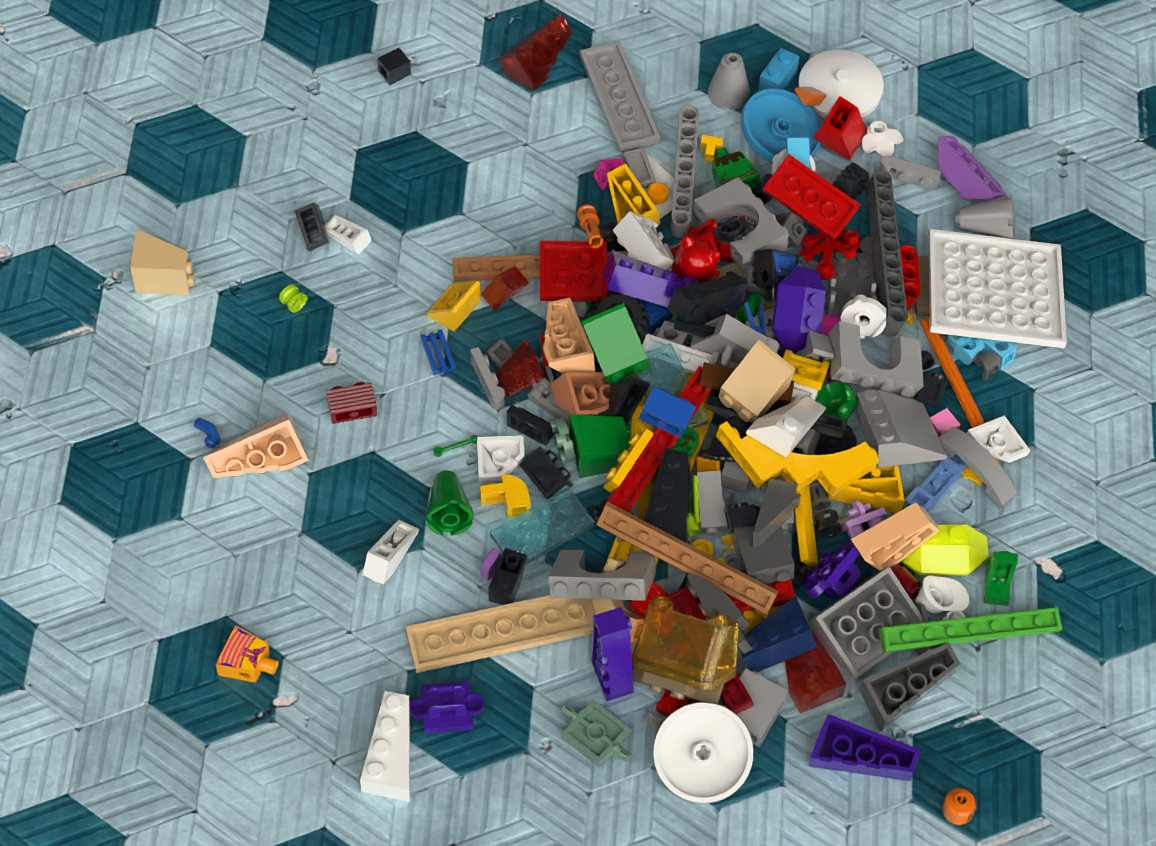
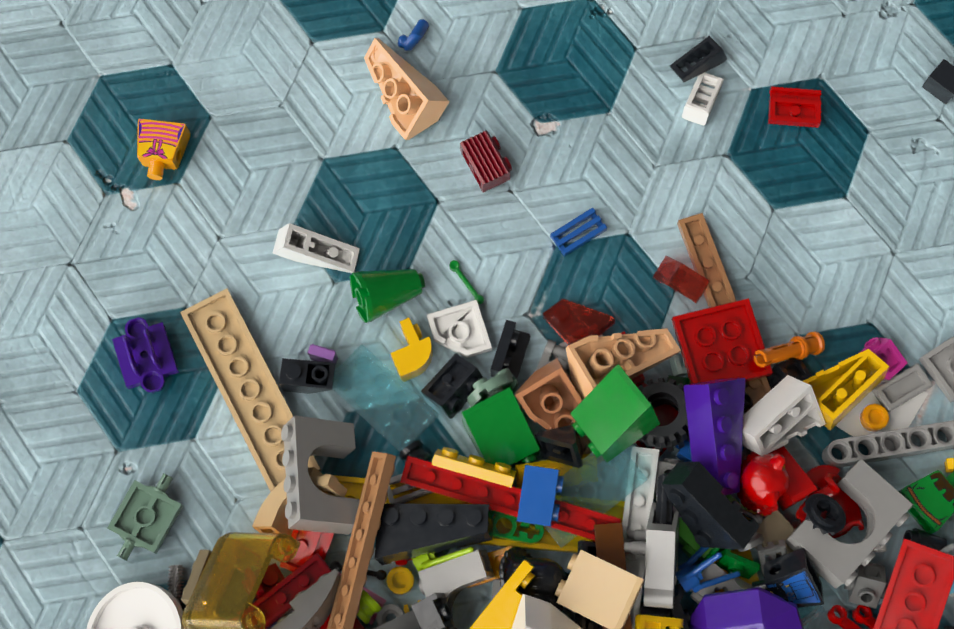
camera: 80 degrees right, 15 degrees up
lime wheel [279,284,308,313] -> none
white wedge [360,691,410,802] -> none
yellow slope [426,280,481,332] -> none
light grey plate [470,347,505,410] -> none
dark grey slope [482,338,516,369] -> none
dark purple wedge [590,607,634,701] -> none
none -> red plate [768,86,821,128]

